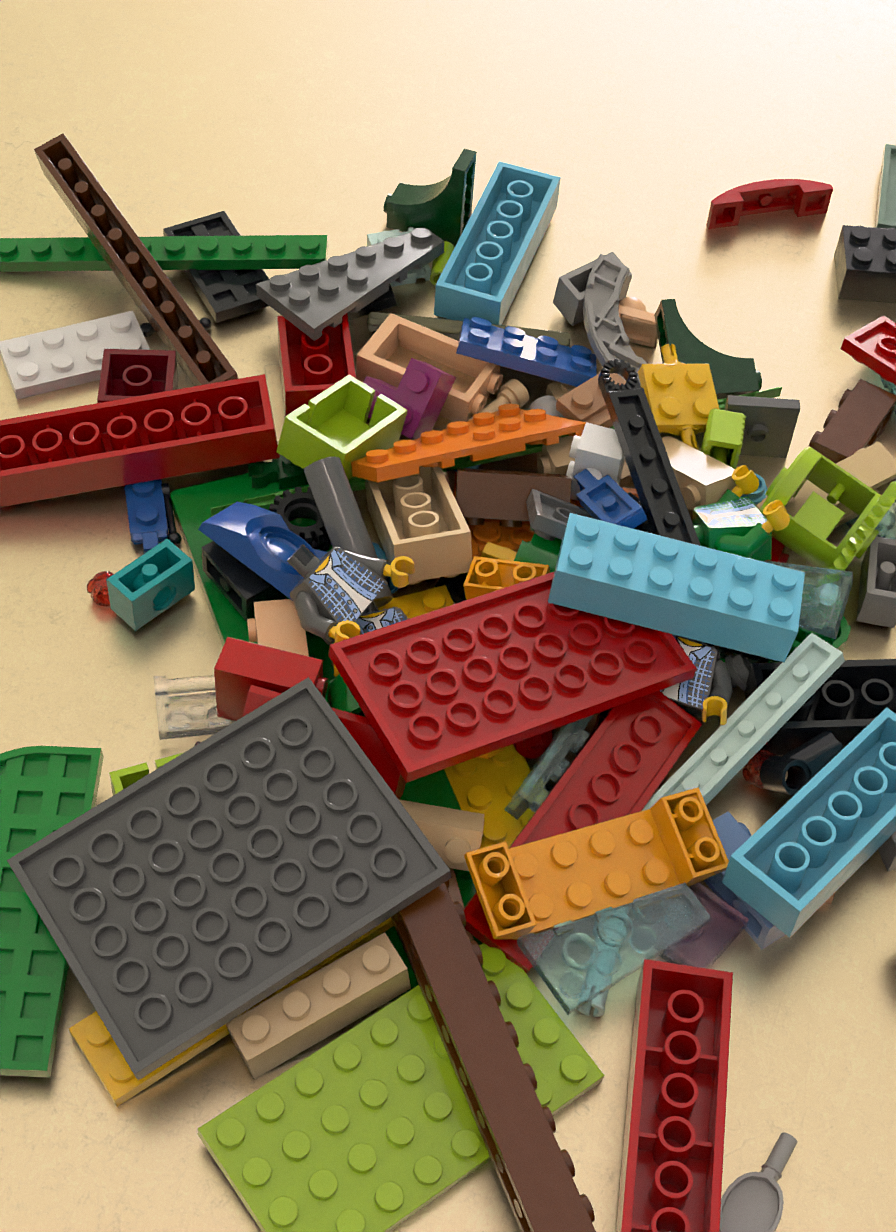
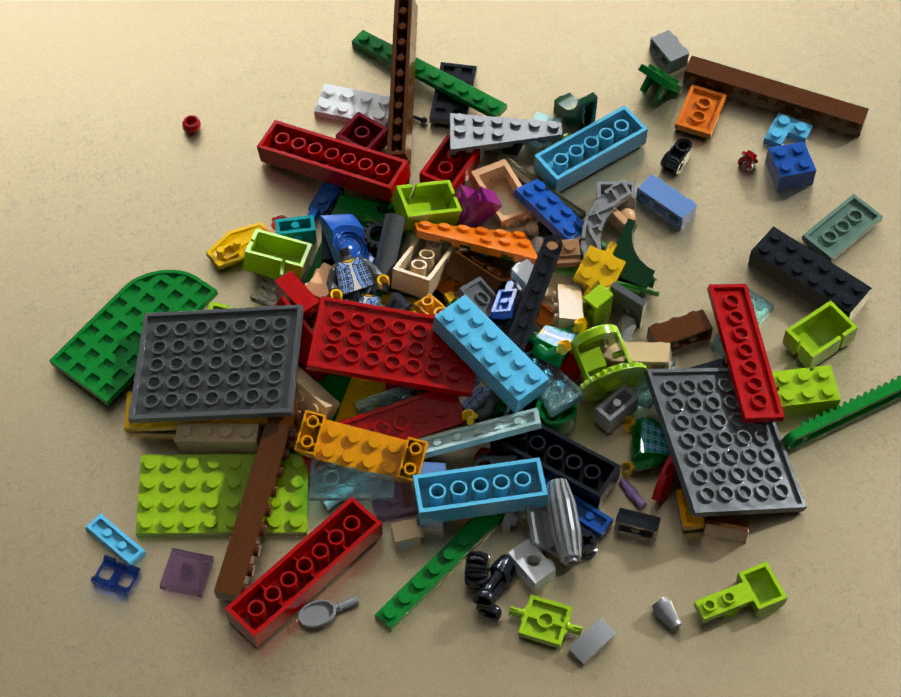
camera: 40 degrees right, 5 degrees up
red slope [706,179,833,230] -> none
none -> yellow piece [206,221,270,270]
none -> lime piece [242,229,312,281]
none -> green plate [375,513,506,631]
none -> sand blue tile [386,292,413,311]
none -> tan brick [390,518,424,552]
none -> light grey cone [617,316,636,342]
none -> medium blue brick [636,174,697,230]
none -> green plate [638,63,683,102]
none -> light grey brick [649,30,689,74]
none -> black piece [660,138,692,174]
none -> orange plate [674,84,727,139]
none -> reddish brown brick [683,55,869,137]
none -> red plate [738,150,758,171]
none -> medium azure plate [763,112,813,147]
none -> blue brick [765,141,817,191]

